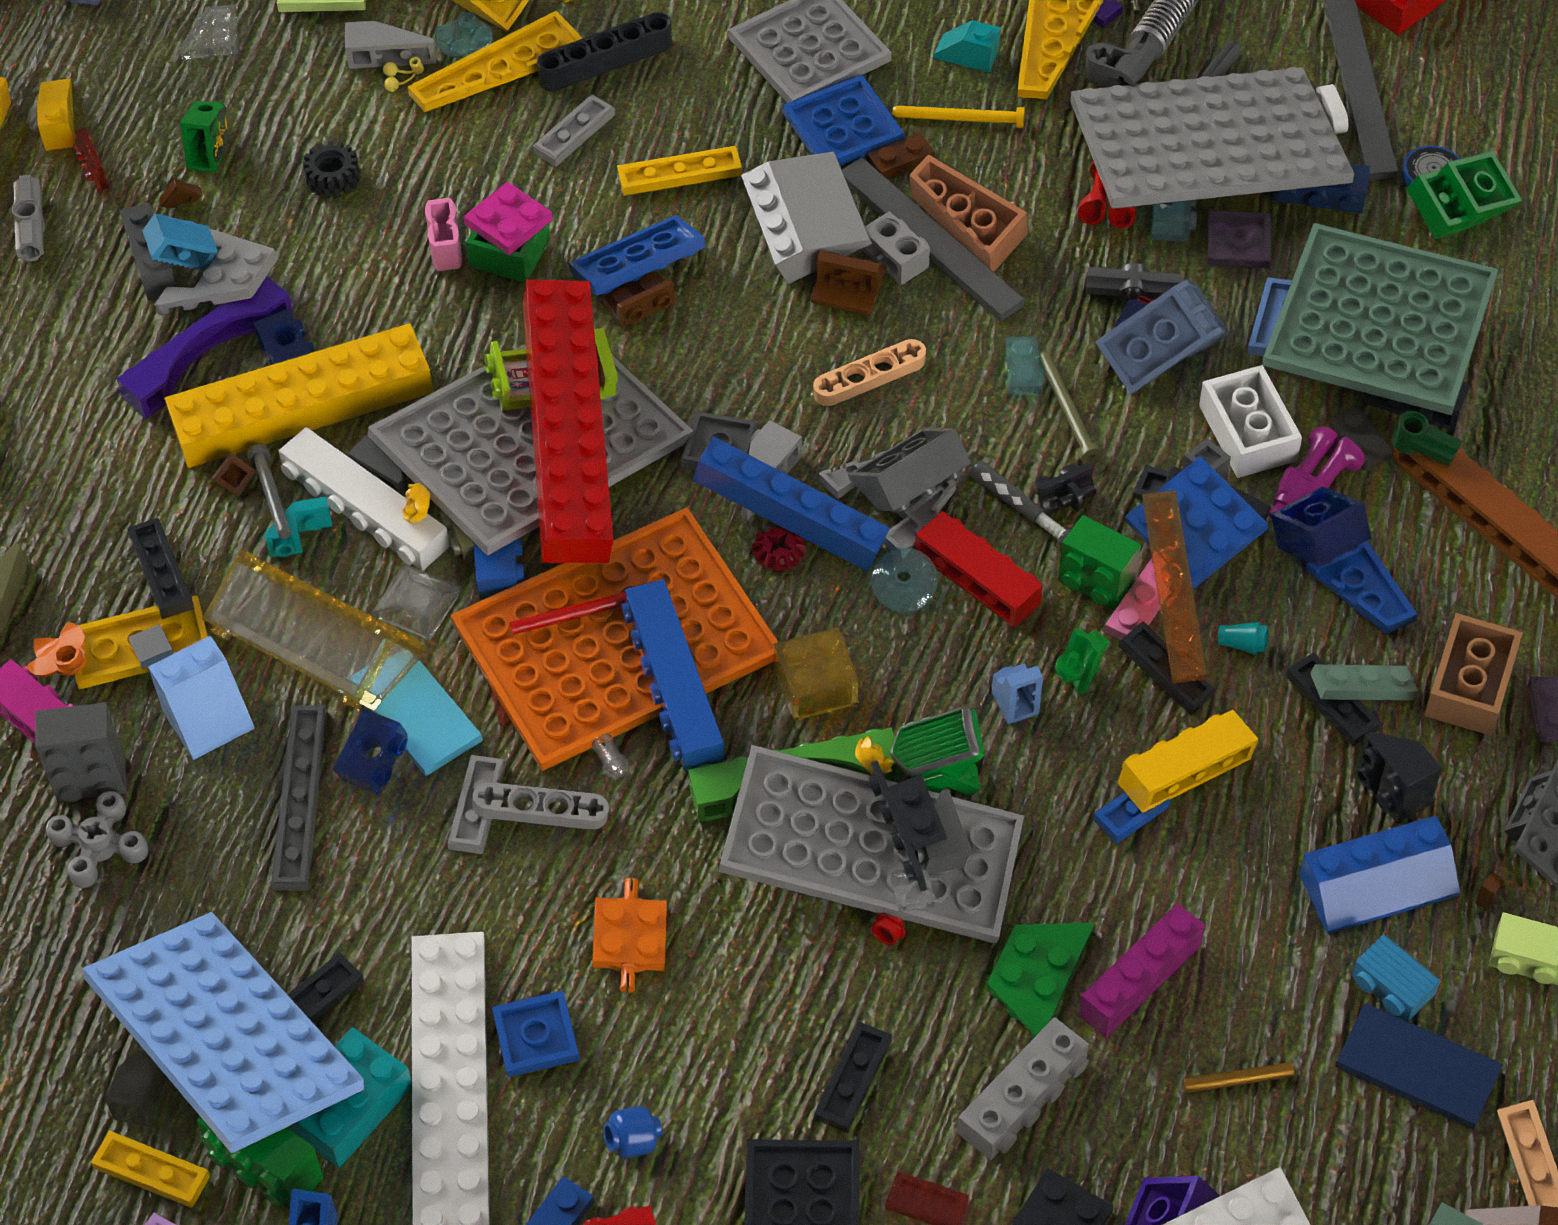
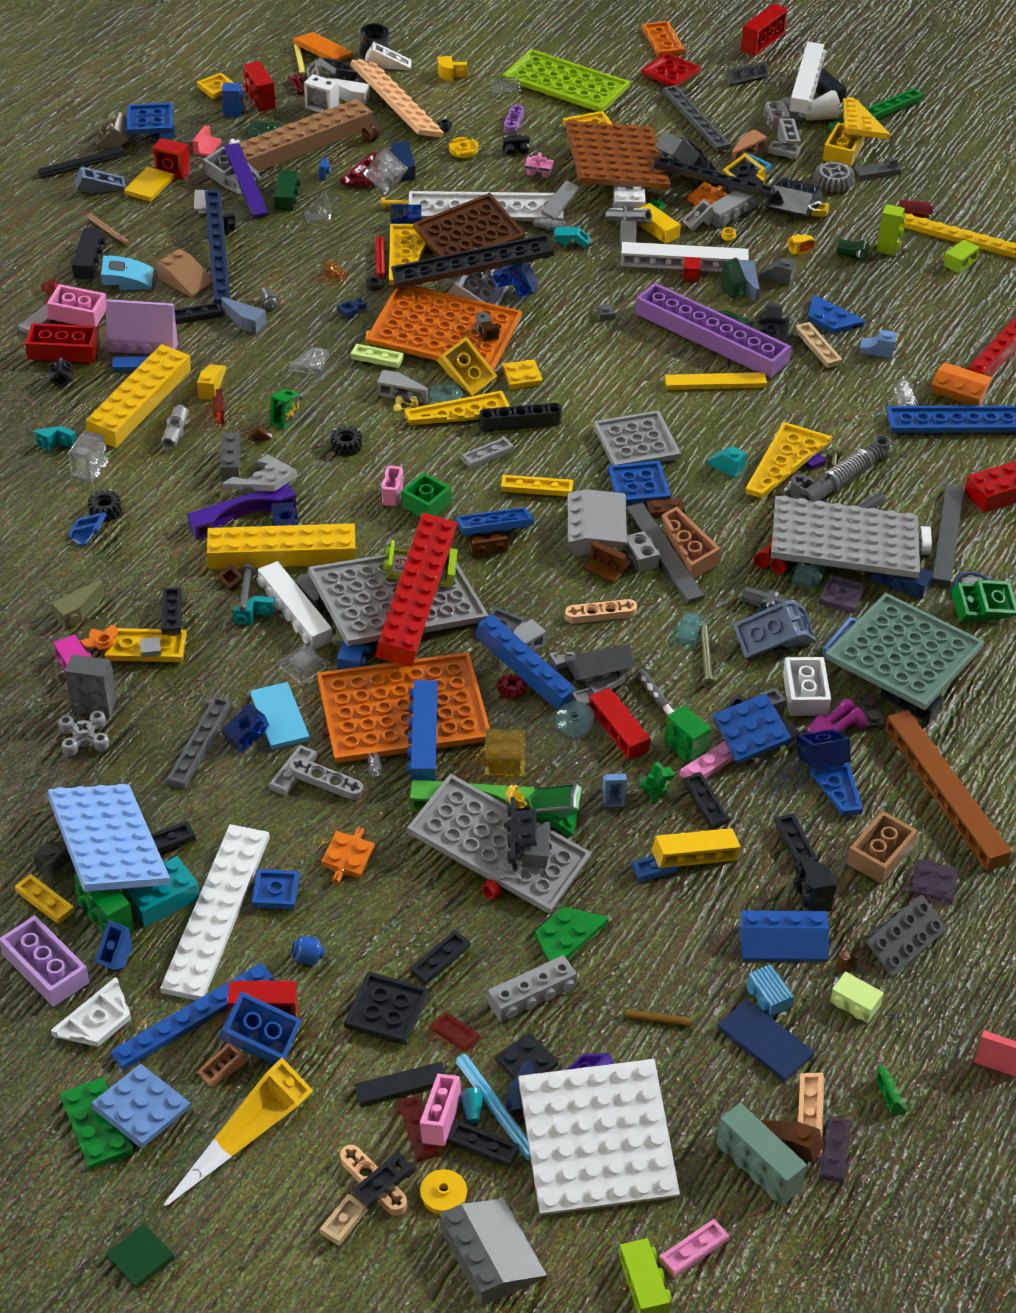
camera: 15 degrees right, 10 degrees down
dark azure brick [142,214,218,271] -> none
light blue slope [148,635,255,760] -> none
clear windscreen [202,548,427,710] -> none
yellow plate [402,483,430,524] -> none
dark pink plate [464,181,553,255] -> none
red bar [509,592,626,635] -> none
yellow bar [892,106,1025,129] -> none
black hips [1034,463,1097,515] -> none
magenta brick [1079,903,1205,1038] -> none
clear orange plate [1142,490,1207,684] -> none
teal cone [1218,622,1269,655] -> none
sand green plate [1310,664,1418,700] -> none
dark green piece [1392,411,1462,467] -> none

